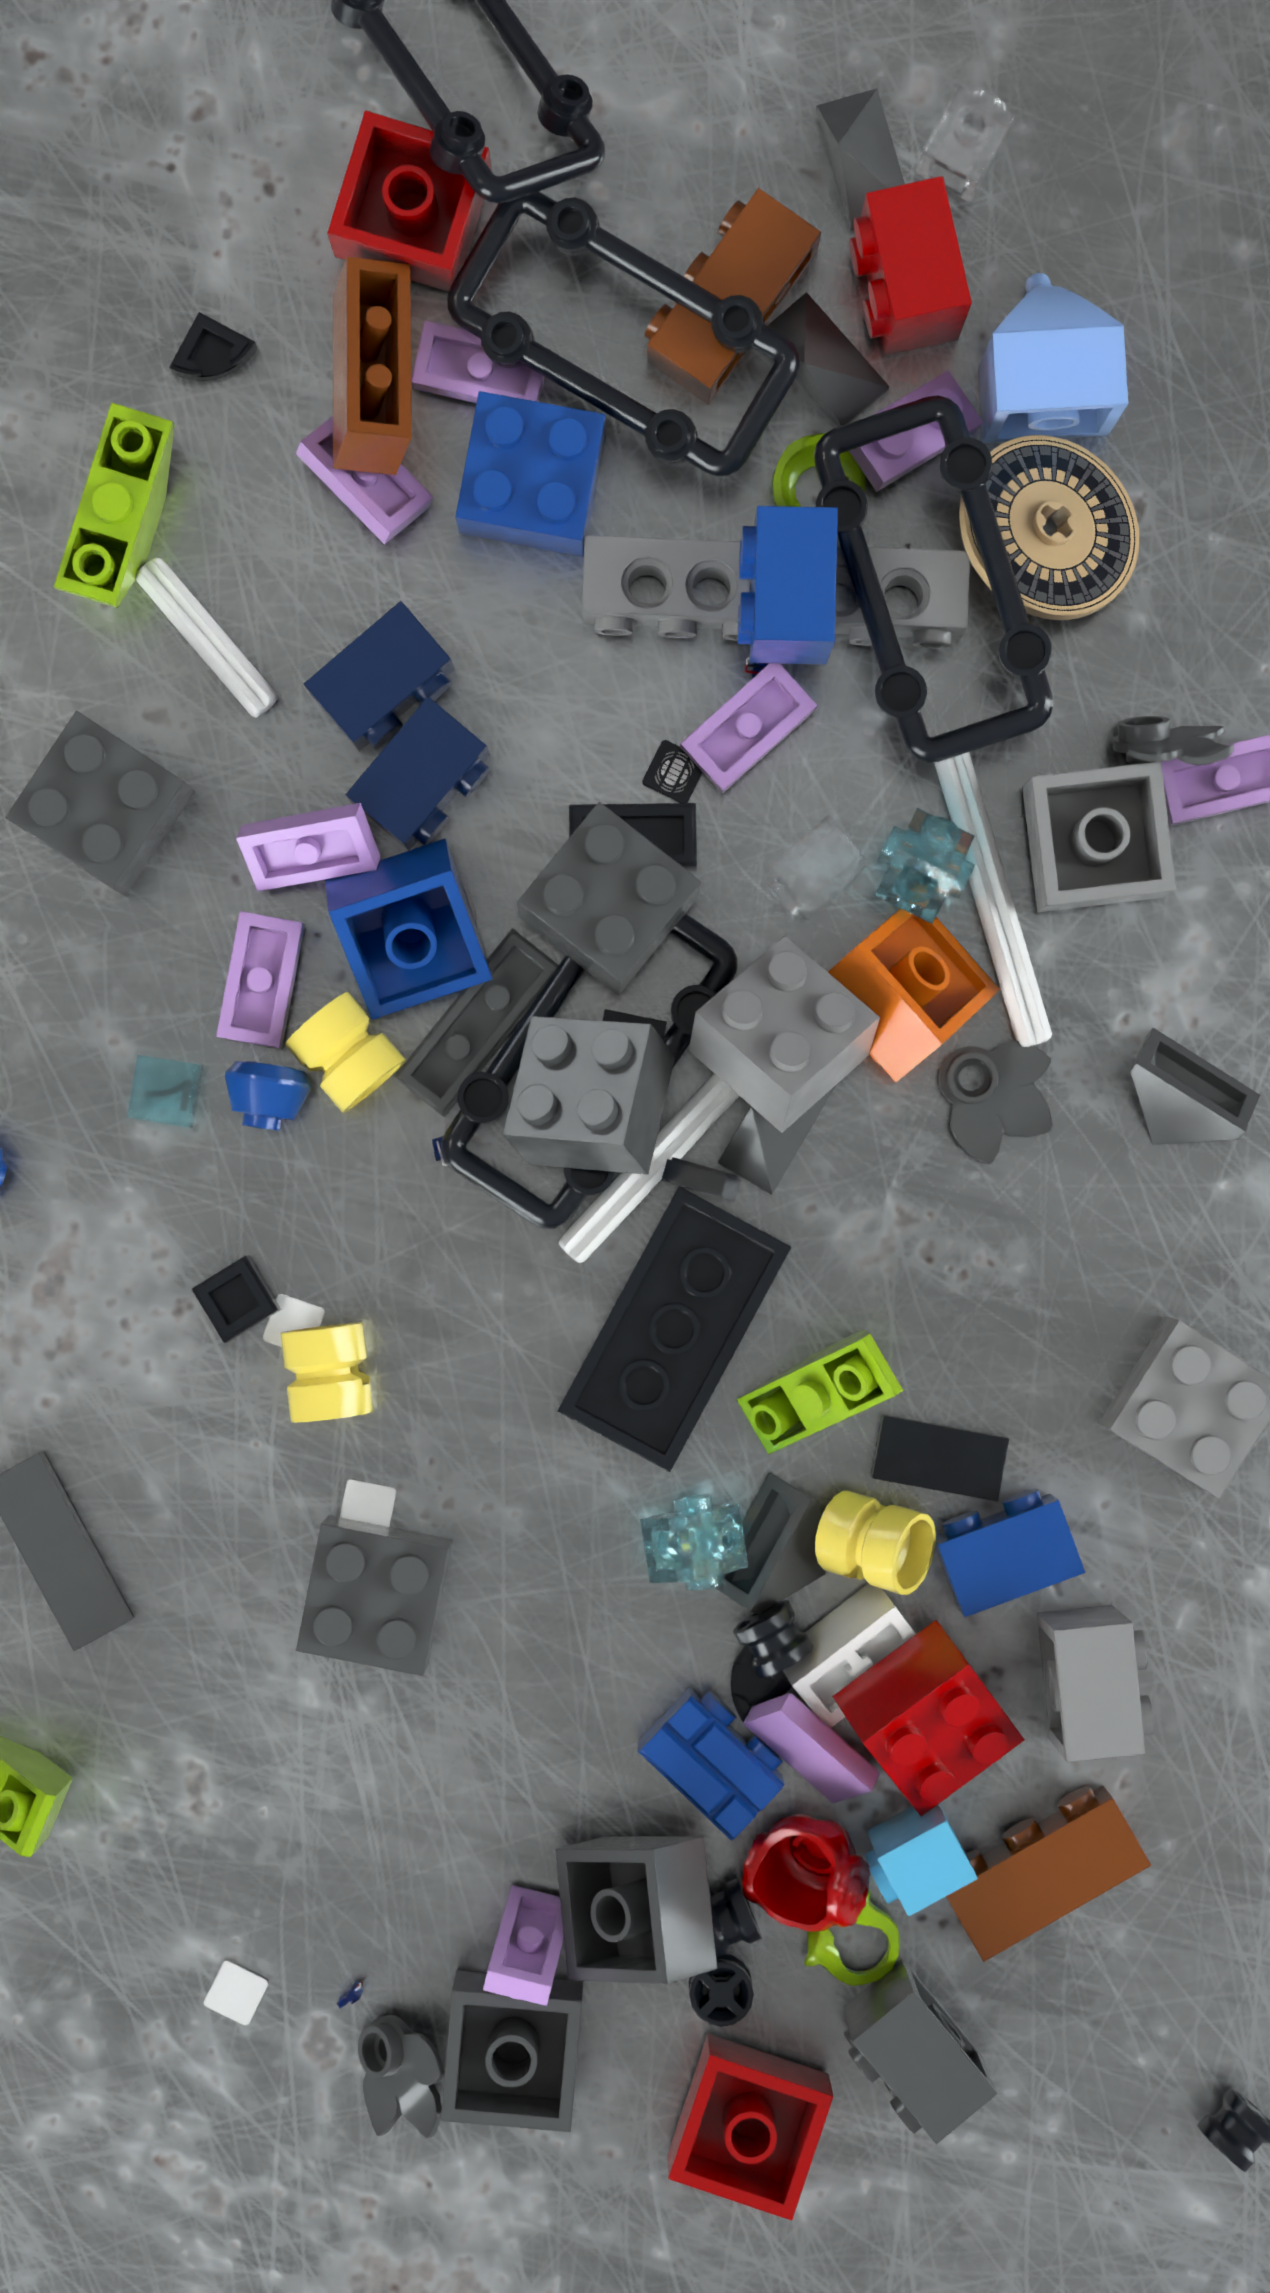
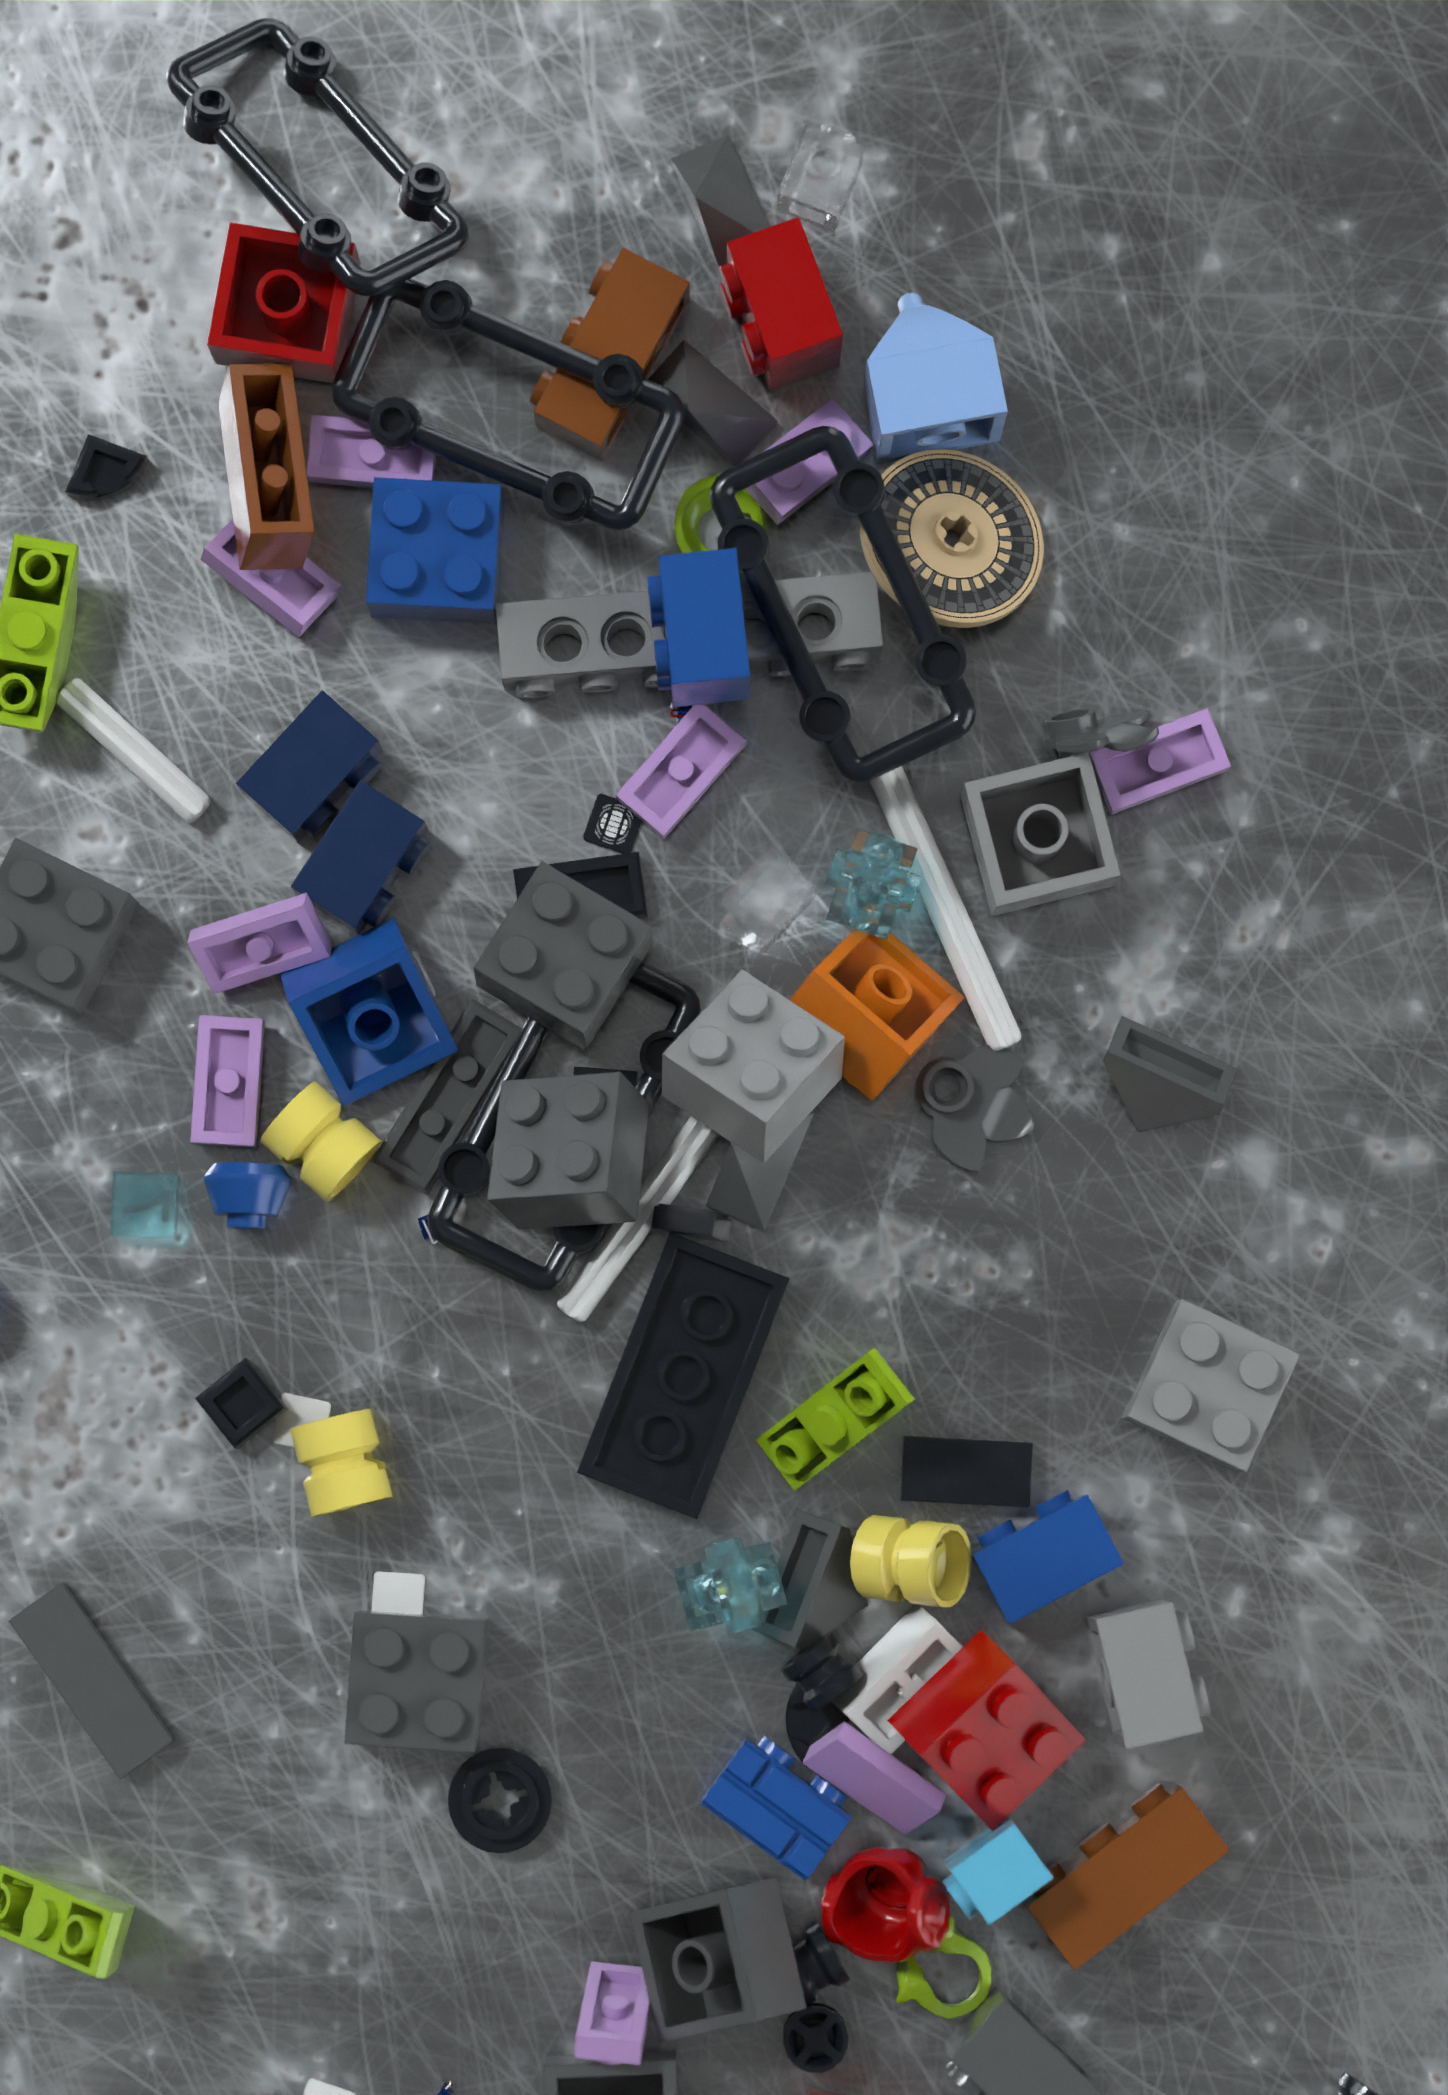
camera: 10 degrees left, 5 degrees down
none -> black gear [448,1748,552,1853]

